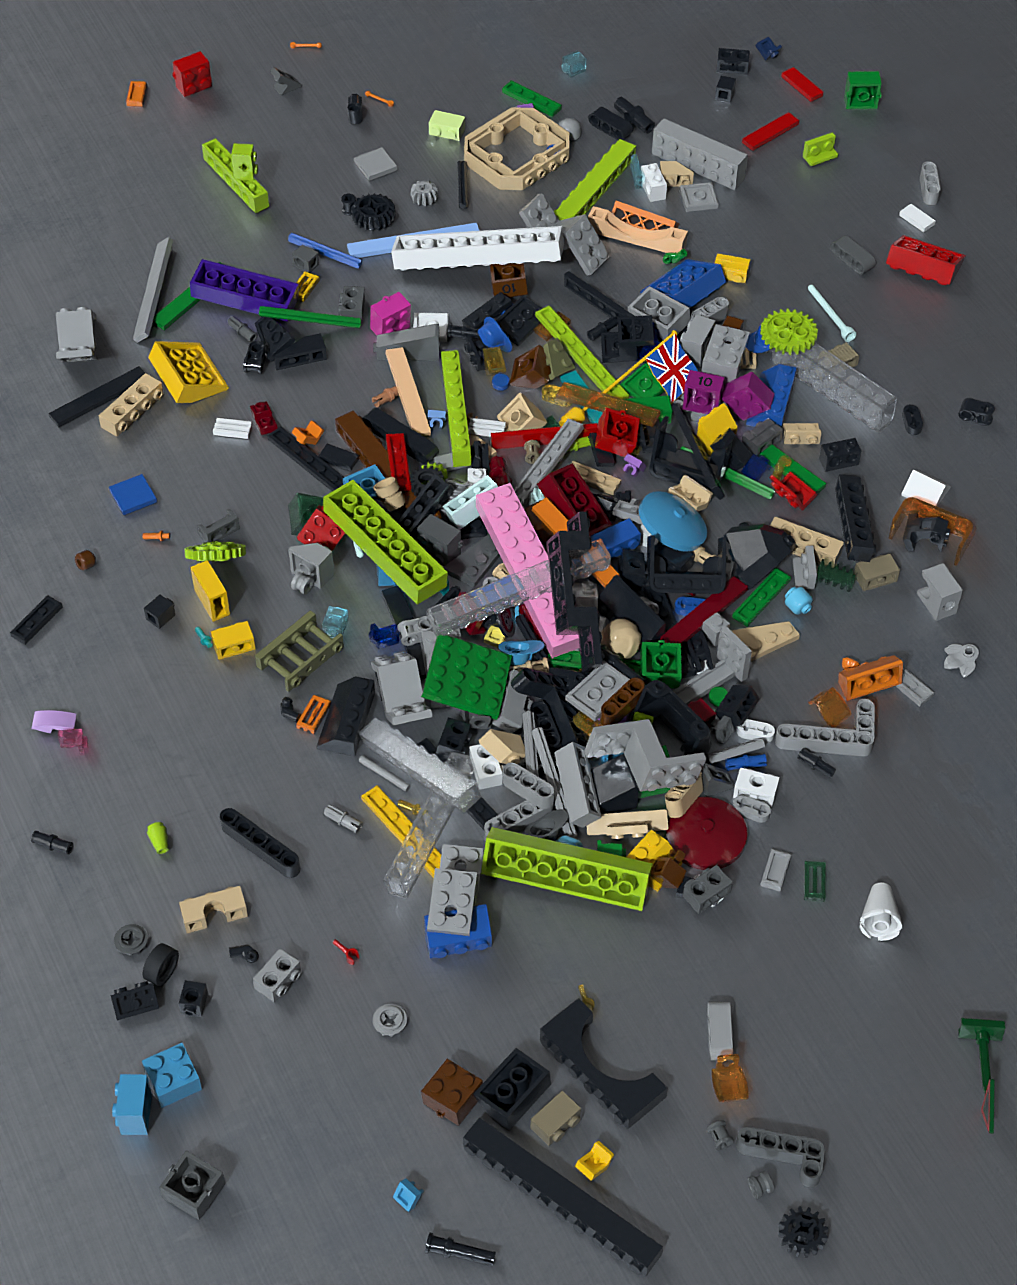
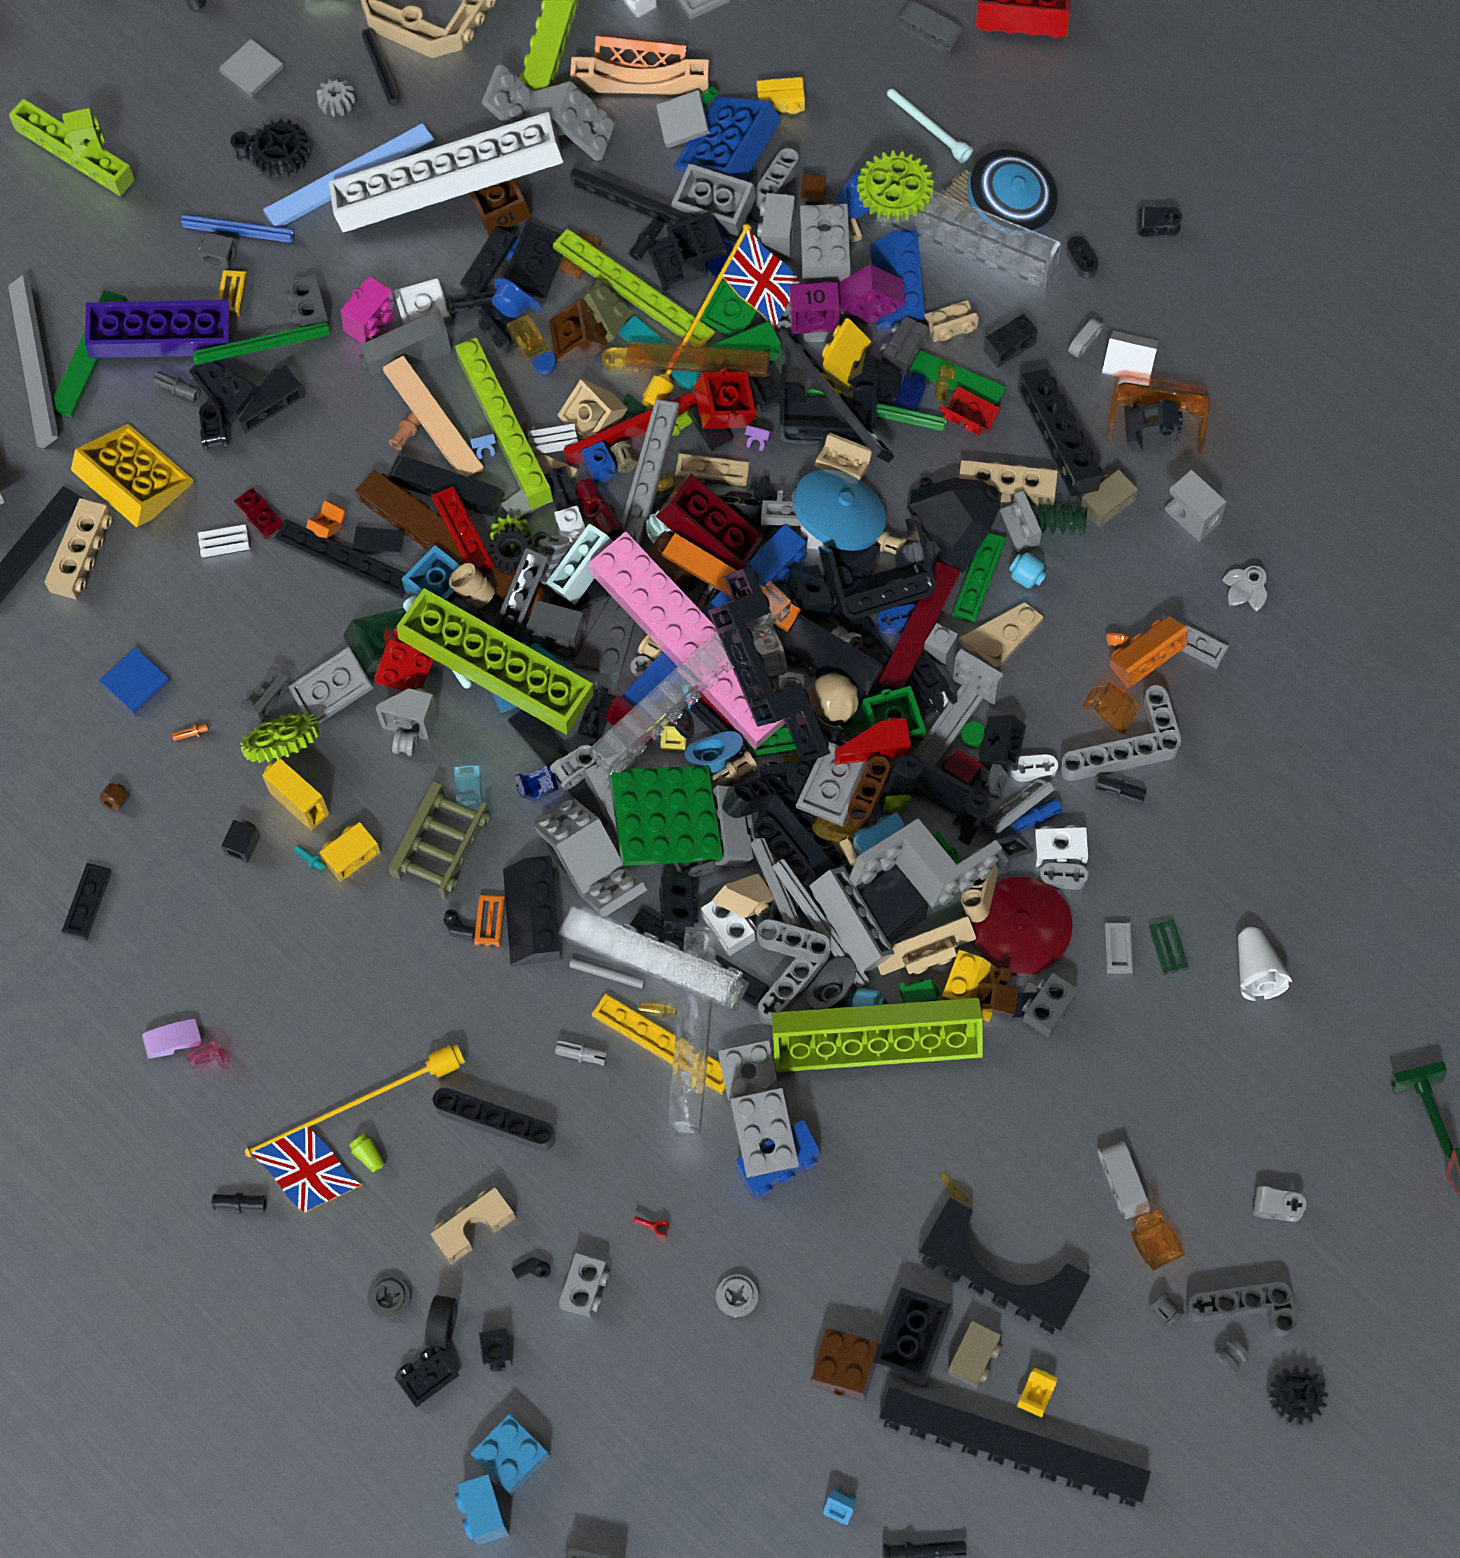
camera: 15 degrees left, 15 degrees up
none -> flag [245,1044,465,1212]
none -> light grey tile [288,647,374,724]
none -> blue brick [581,441,616,483]
none -> light grey tile [656,90,710,148]
none -> red slope [834,717,911,765]
none -> dish [967,149,1058,236]
none -> light grey beam [1068,318,1104,359]
none -> light grey piece [1253,1186,1307,1222]

